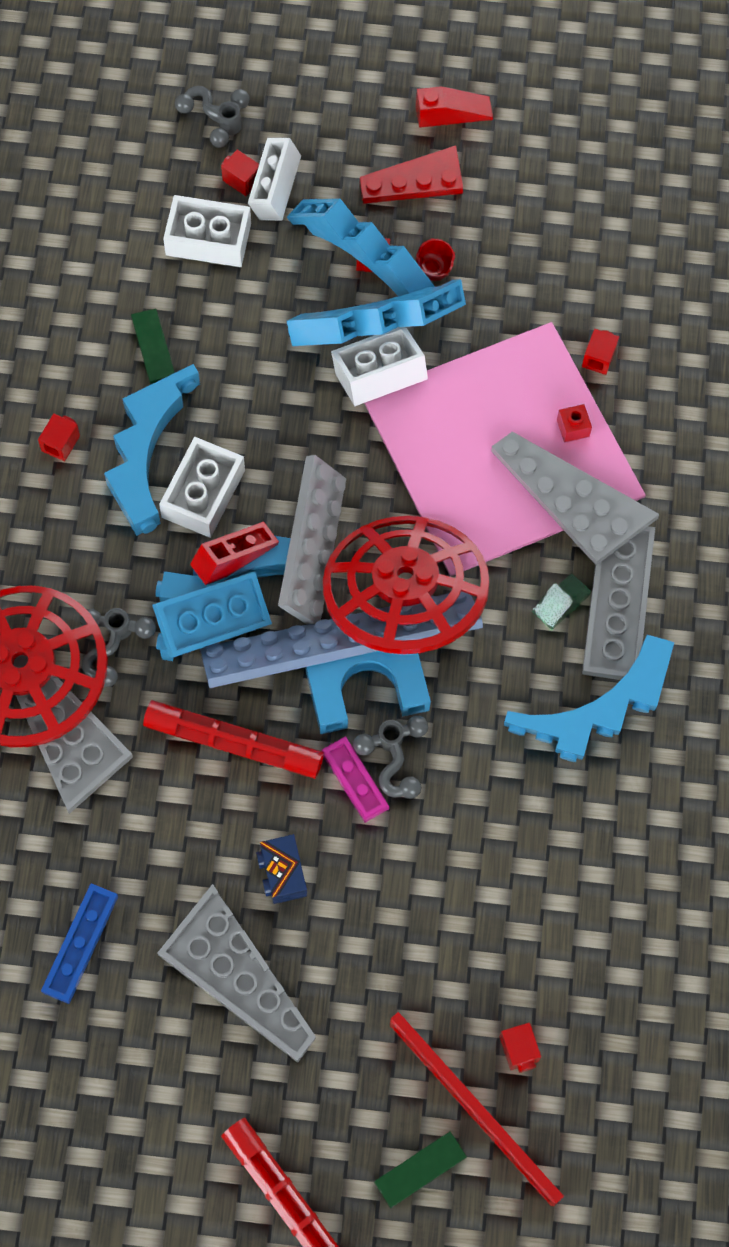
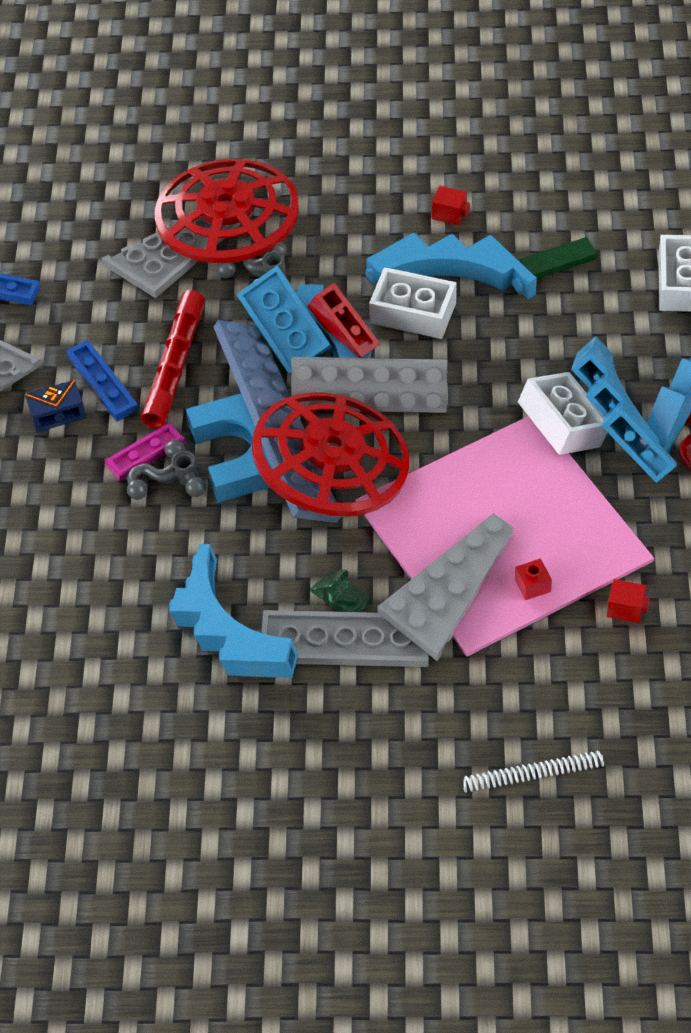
camera: 90 degrees right, 15 degrees down
none -> blue plate [66,340,139,422]

